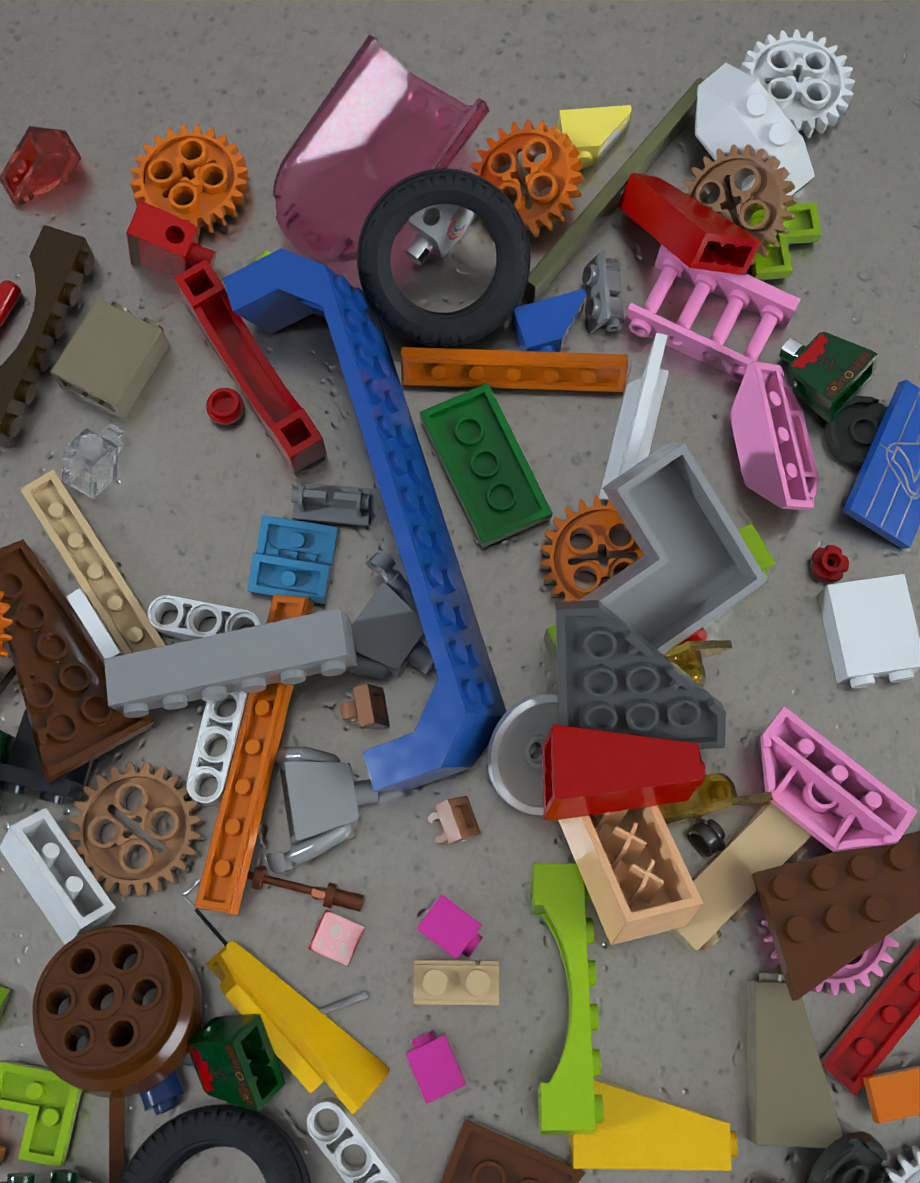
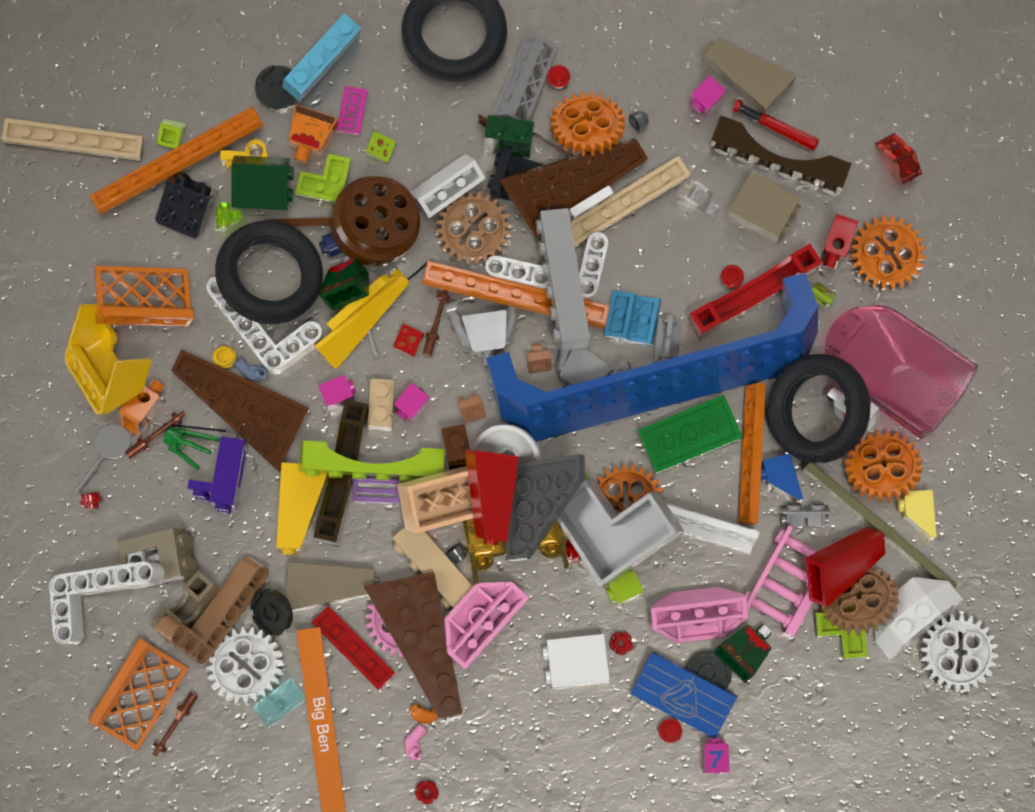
camera: 90 degrees right, 5 degrees up
none -> dark brown arch [313,399,369,546]
none -> medium lavender tile [352,478,401,504]
none -> reddish brown torso [441,424,470,470]

